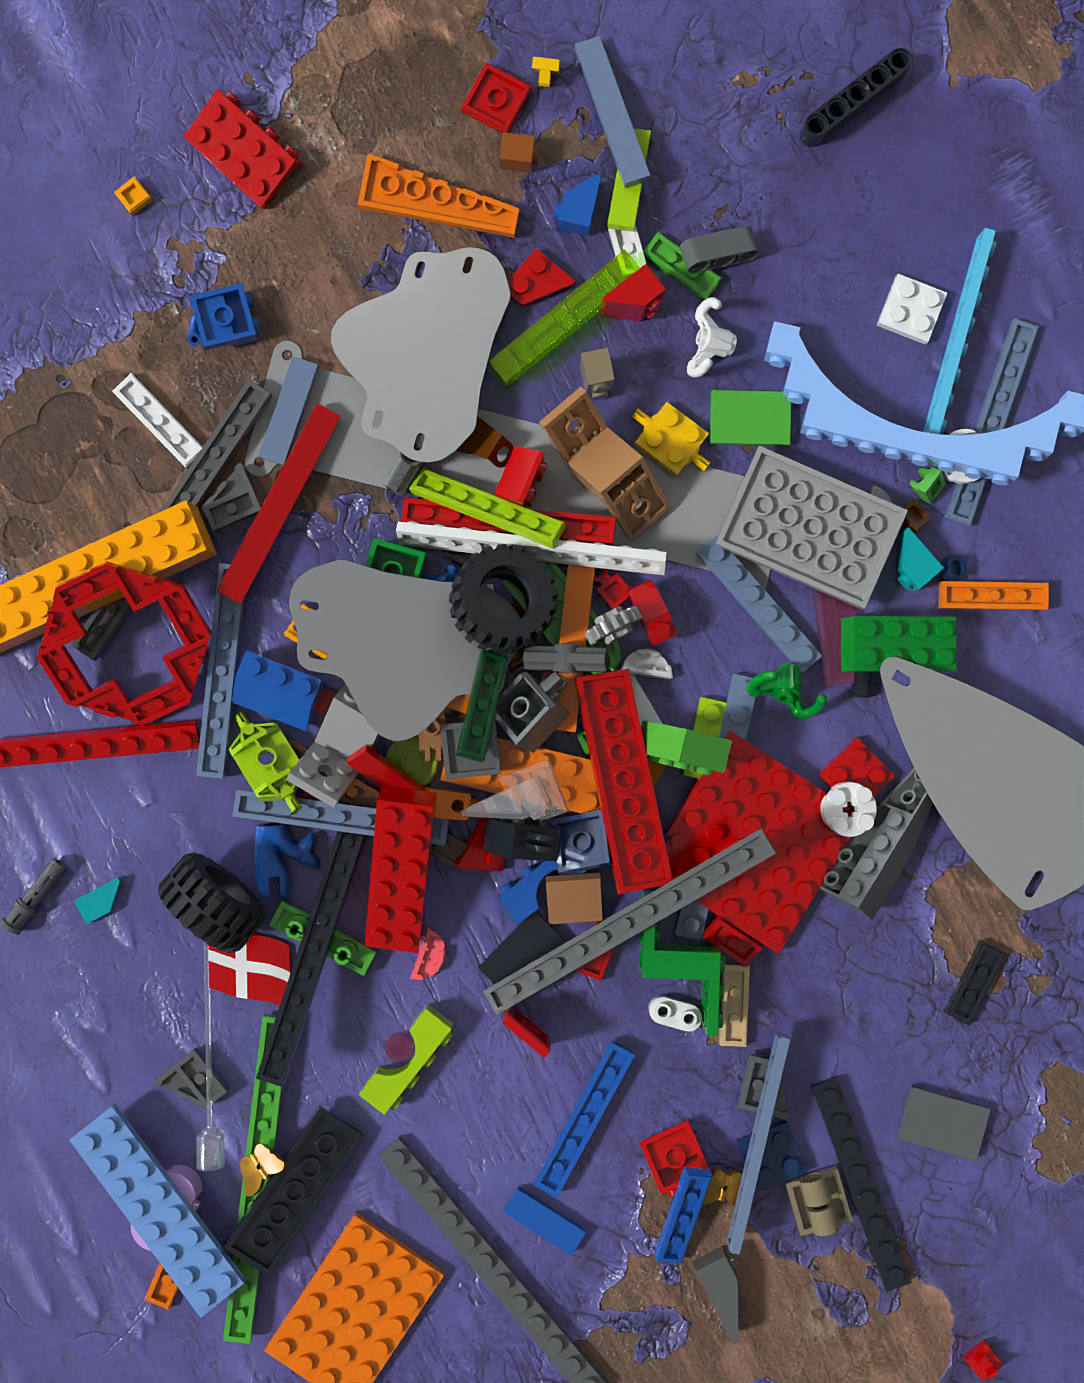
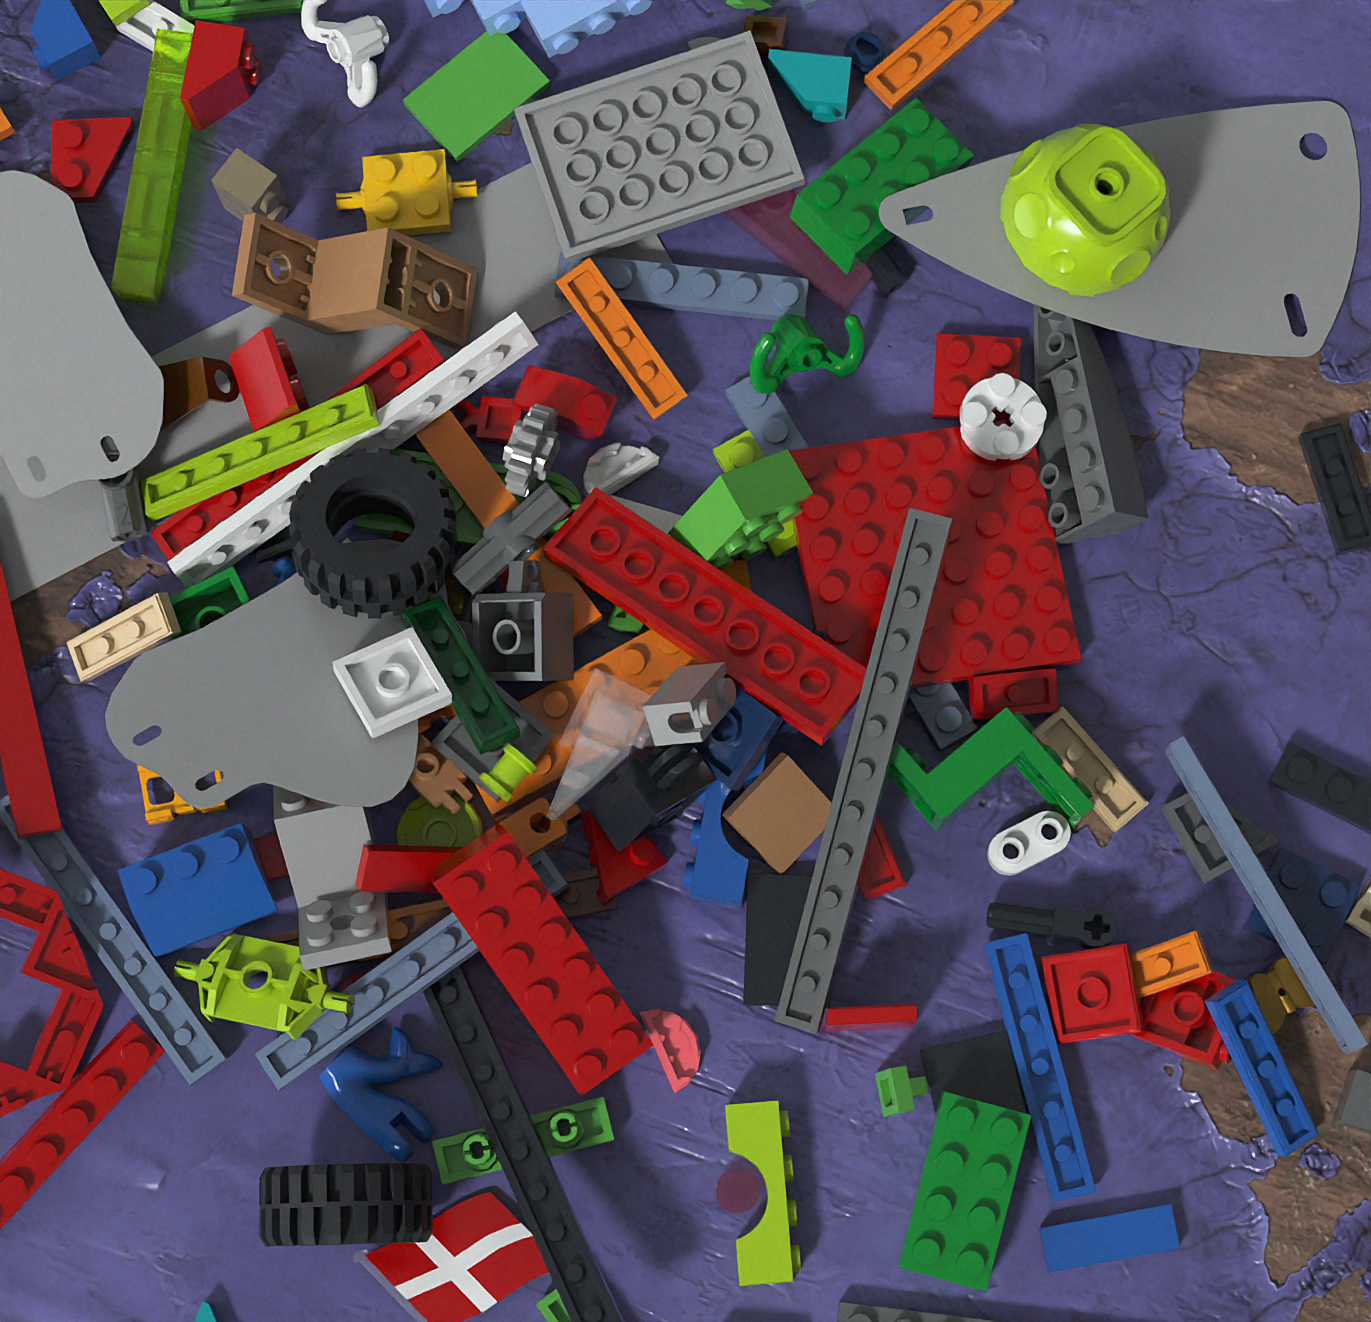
camera: 40 degrees left, 10 degrees down
none -> tan tile [66,592,182,682]
none -> white plate [333,627,452,739]
none -> lime bush [479,743,537,803]
none -> orange plate [556,257,688,420]
none -> light grey brick [643,662,736,746]
none -> bright green tile [875,1065,930,1117]
none -> green brick [897,1091,1031,1291]
none -> black tile [920,1030,1026,1114]
none -> black connector [986,902,1117,950]
none -> lime rock [1000,124,1171,297]
none -> red tile [1041,943,1145,1044]
none -> orange tile [1132,930,1214,999]

